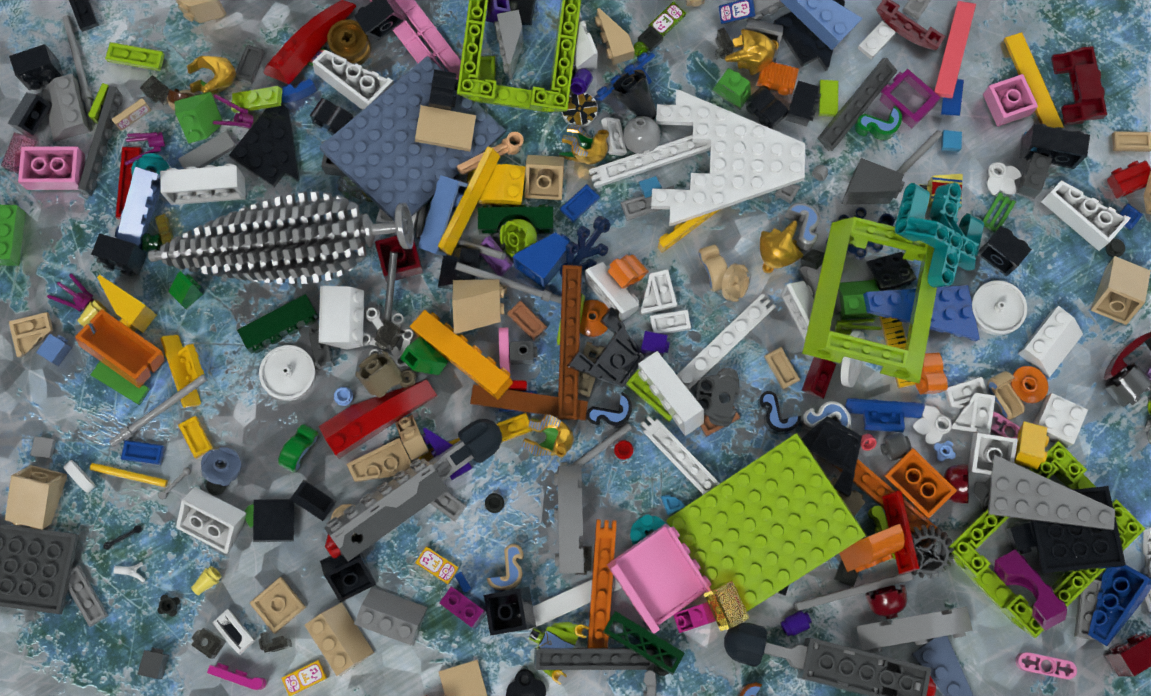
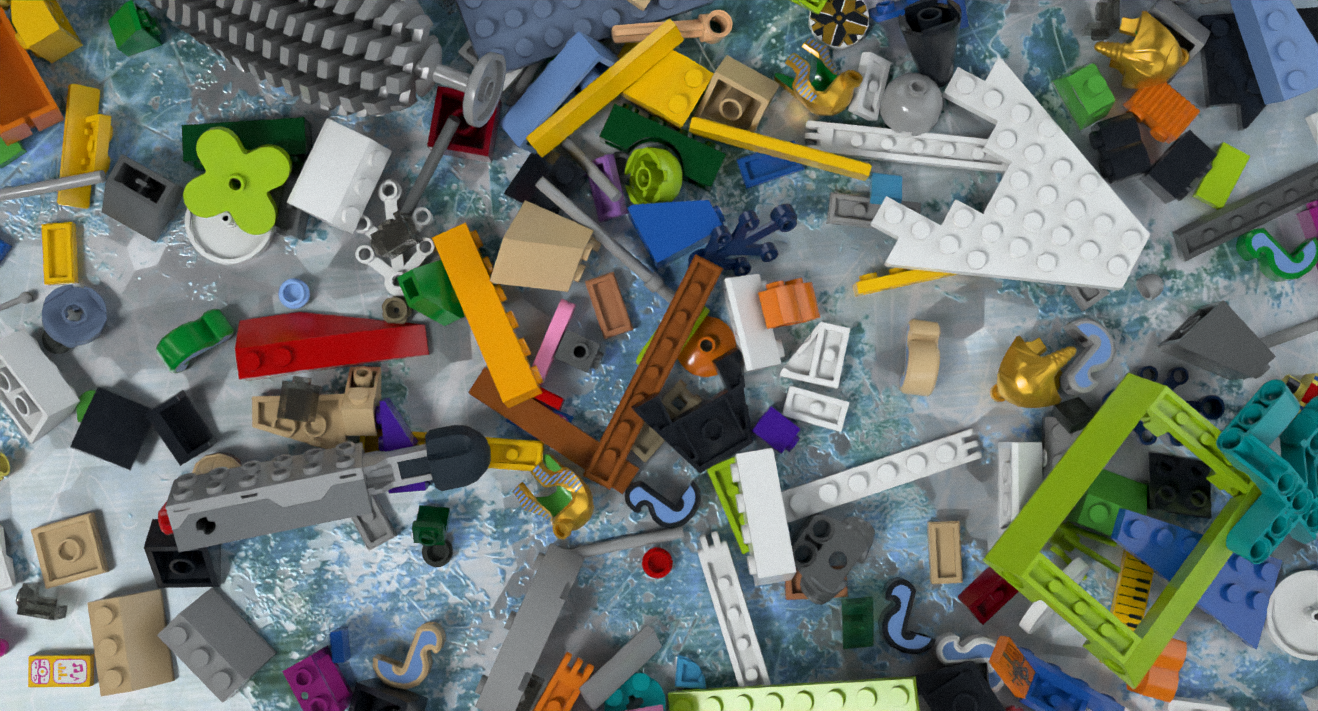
camera: 25 degrees right, 10 degrees up
dark tan brick [356,351,402,398] -> none
tile [415,546,459,585] -> none
tan tile [722,263,749,302] -> none
none -> dark grey slope [102,154,184,242]
none -> lime plant [183,127,292,235]
none -> clear smoke brick [277,376,320,422]
none -> dark green bracket [412,505,450,546]
none -> light grey tile [579,625,662,711]
none -> yellow tile [689,116,872,181]
none -> clear green slope [837,596,874,650]
none -> orange tile [989,636,1035,699]

